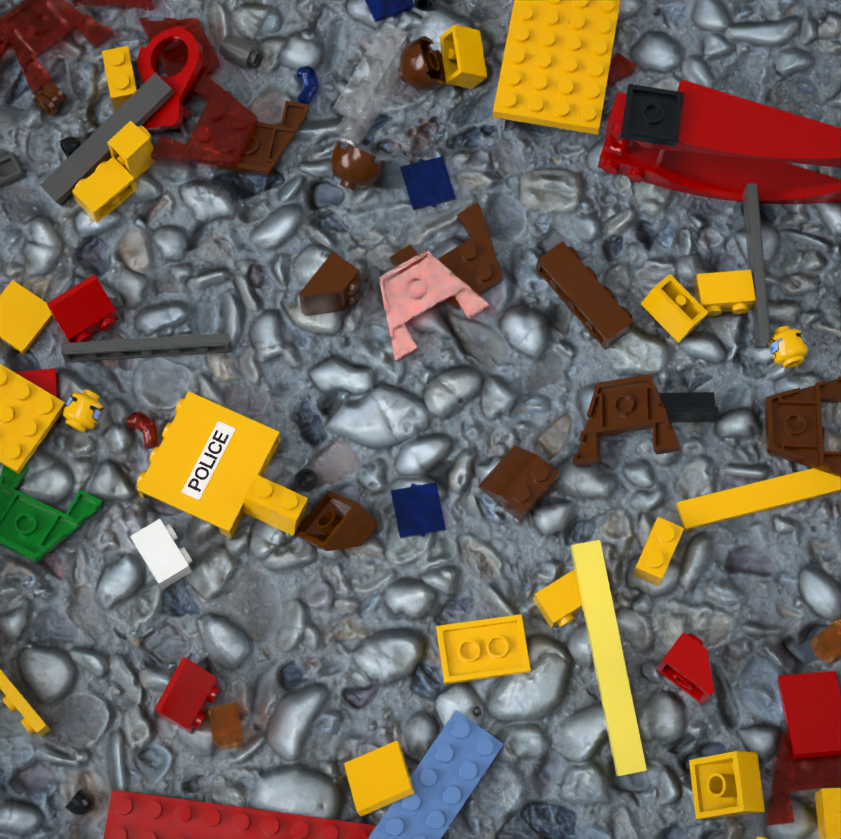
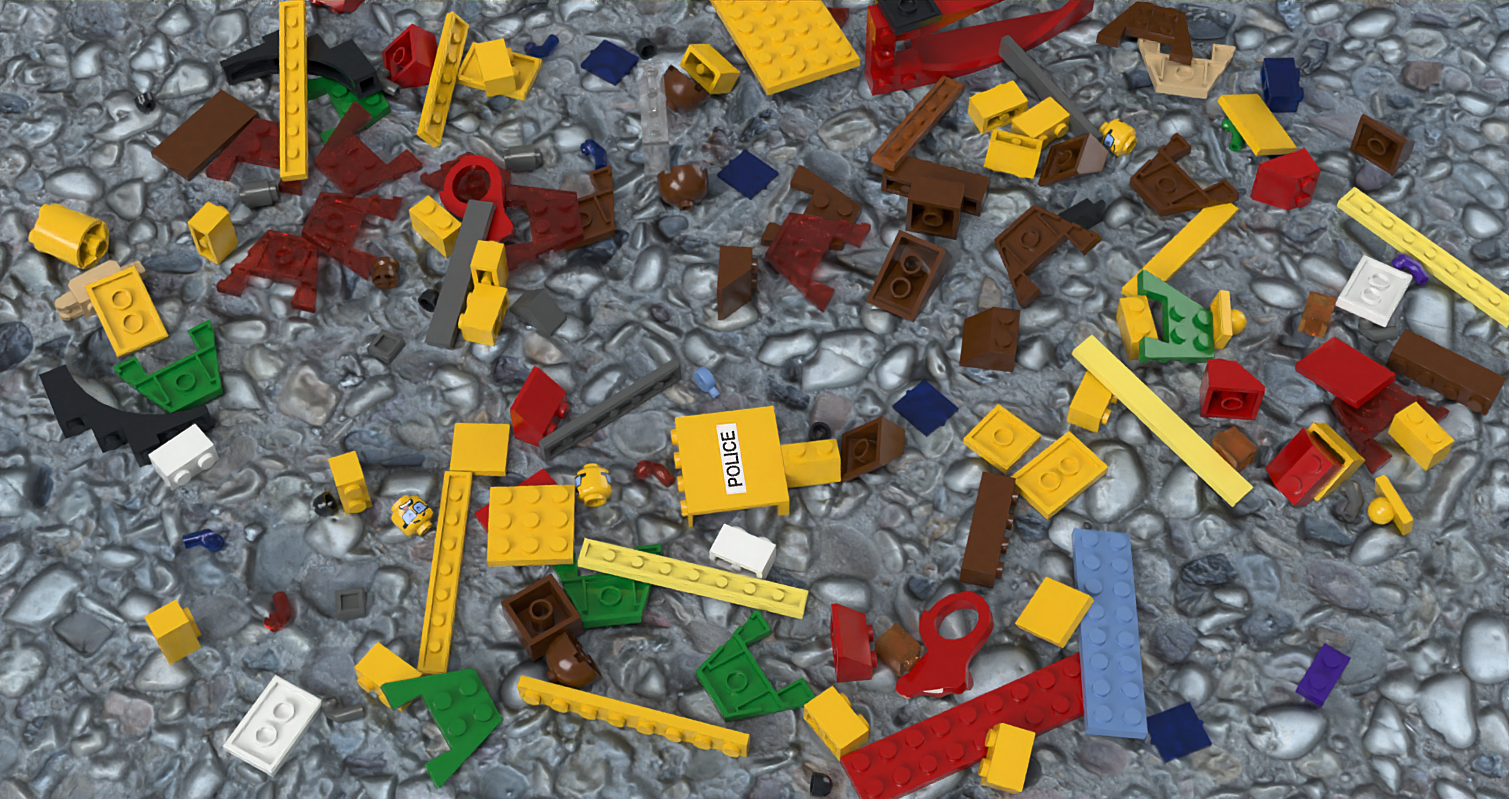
camera: 30 degrees left, 15 degrees down
none -> dark grey slope [509,288,567,337]
none -> light yellow tile [577,538,809,619]
none -> medium blue piece [693,367,720,399]
none -> green wing [696,609,815,723]
none -> yellow brick [803,686,870,762]
none -> reddish brown slope [866,230,952,323]
none -> dark orange tile [871,76,965,172]
none -> red animal [895,591,994,700]
none -> reddish brown brick [905,175,966,240]
none -> reddish brown brick [959,472,1019,589]
none -> yellow tile [963,404,1041,475]
none -> yellow brick [968,80,1028,135]
none -> reddish brown slope [1038,133,1108,187]
none -> wing [1137,269,1215,363]
none -> yellow tile [1210,290,1247,350]
none -> clear orange brick [1212,426,1258,473]
none -> red slope [1265,427,1344,507]

